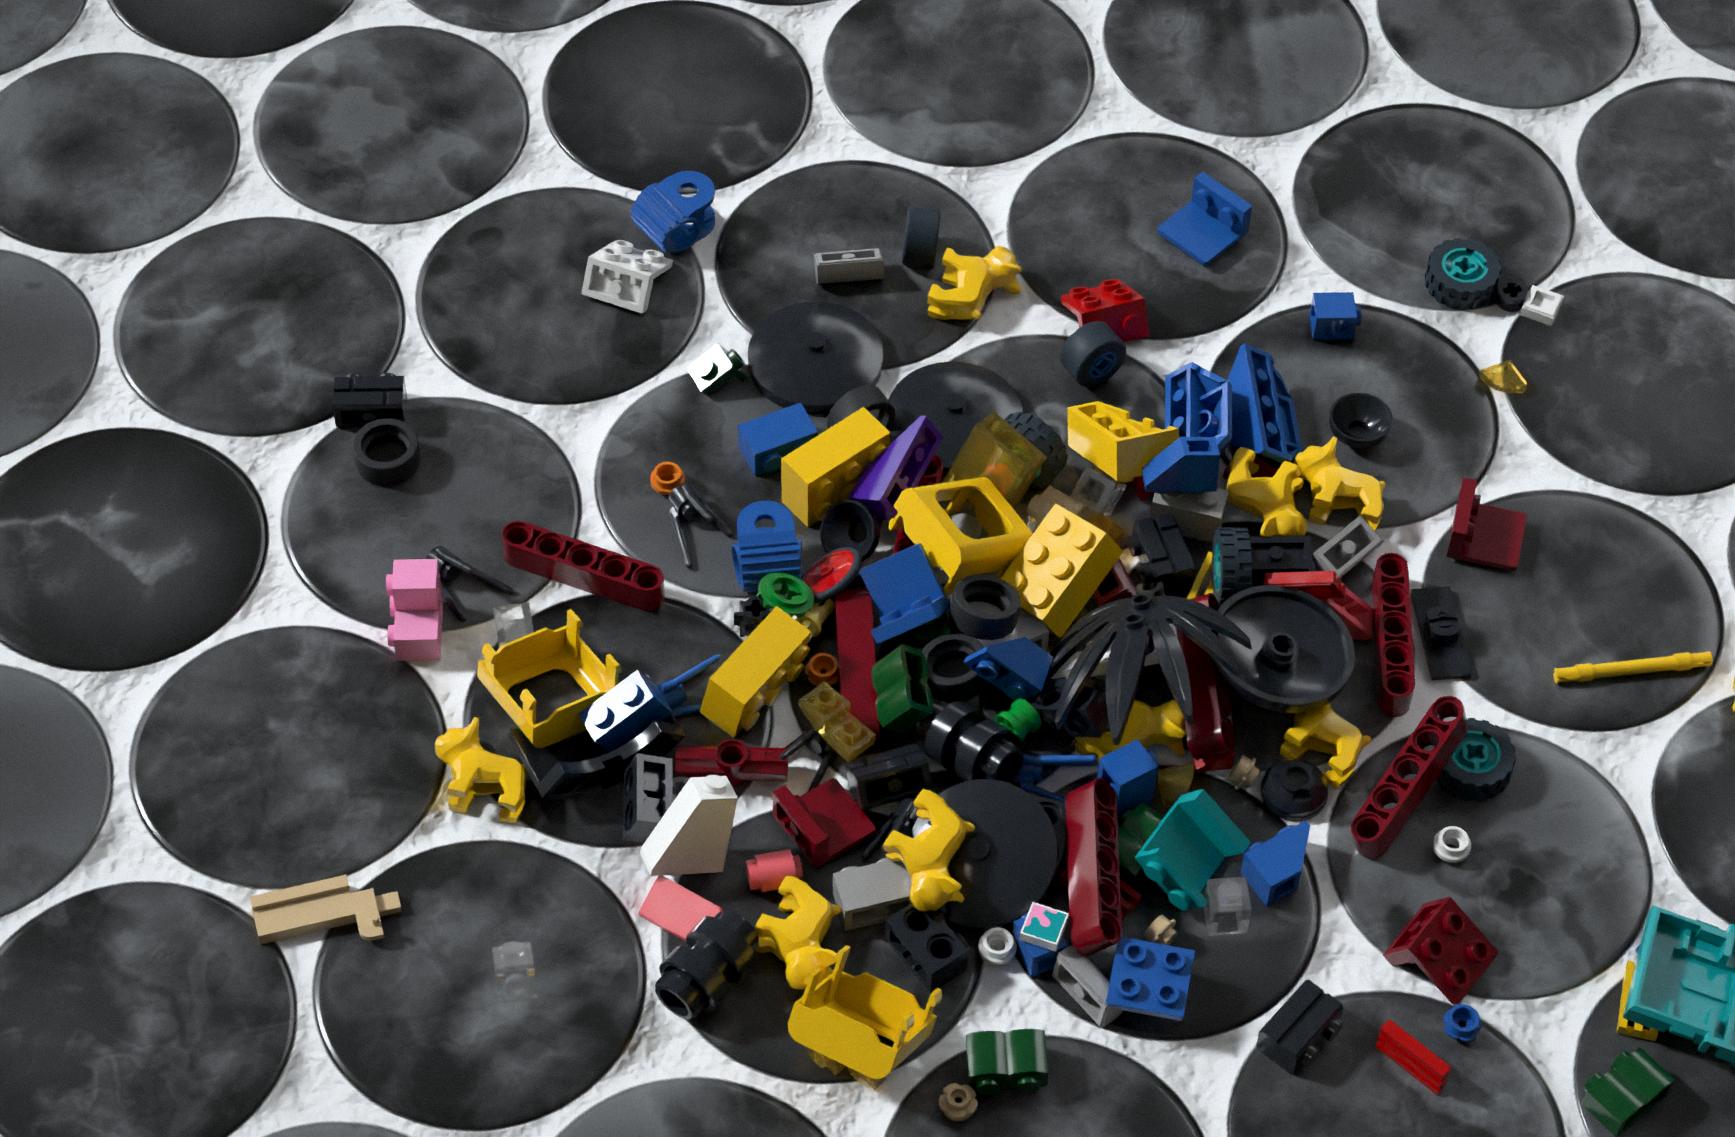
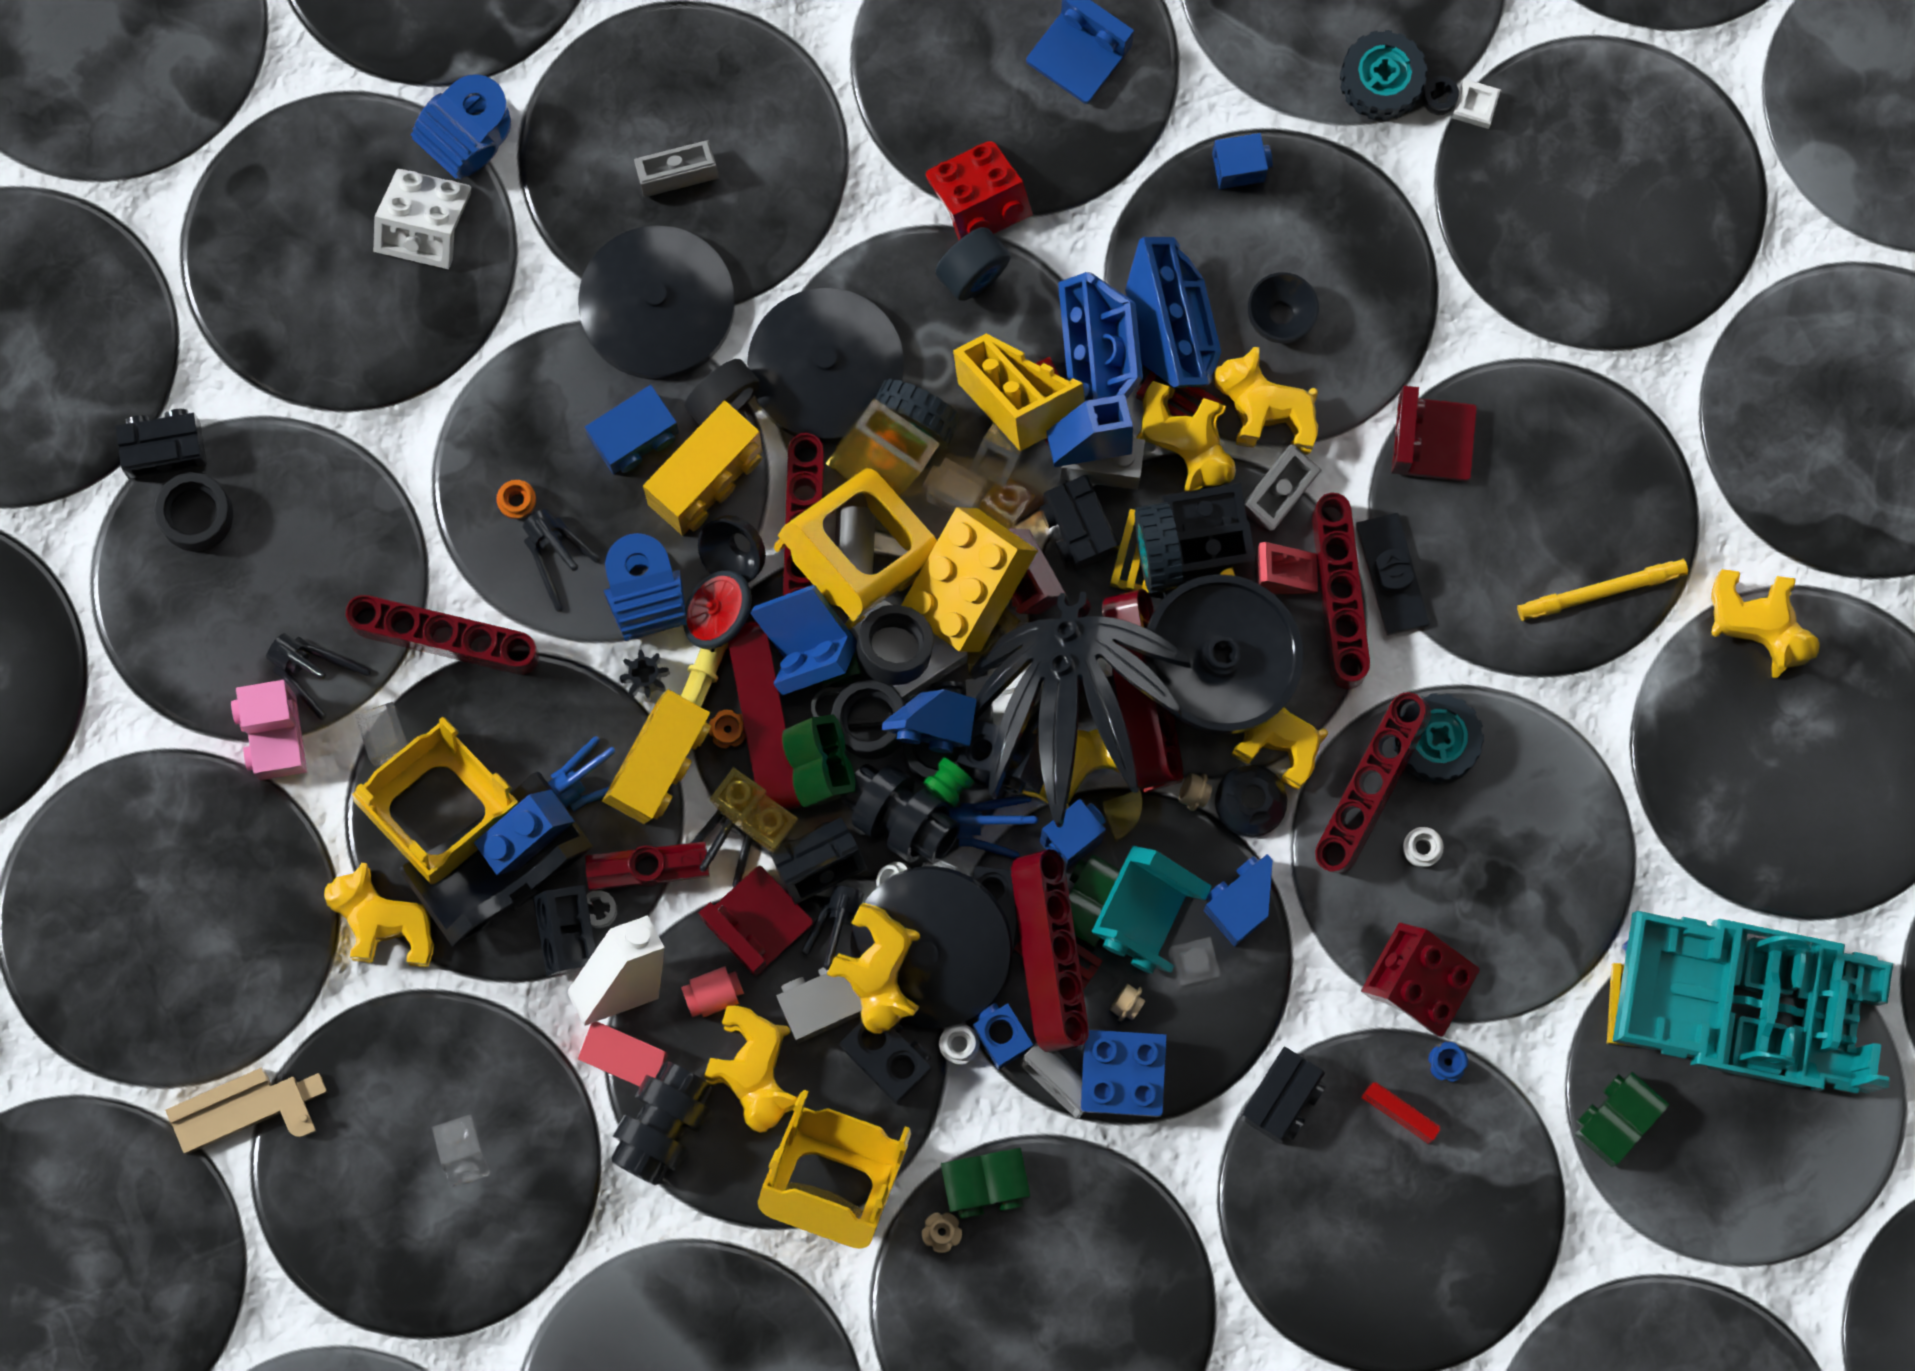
camera: 10 degrees left, 25 degrees up
bracket [687,343,748,397] -> none
green gear [757,572,814,618] -> none
dark purple slope [848,415,943,521] -> none
black wheel [902,206,941,268] -> none
yellow animal [927,245,1022,320] -> none
tile [1019,902,1069,952] -> none
red tile [1264,571,1346,599] -> none
clear yellow tile [1479,360,1527,393] -> none

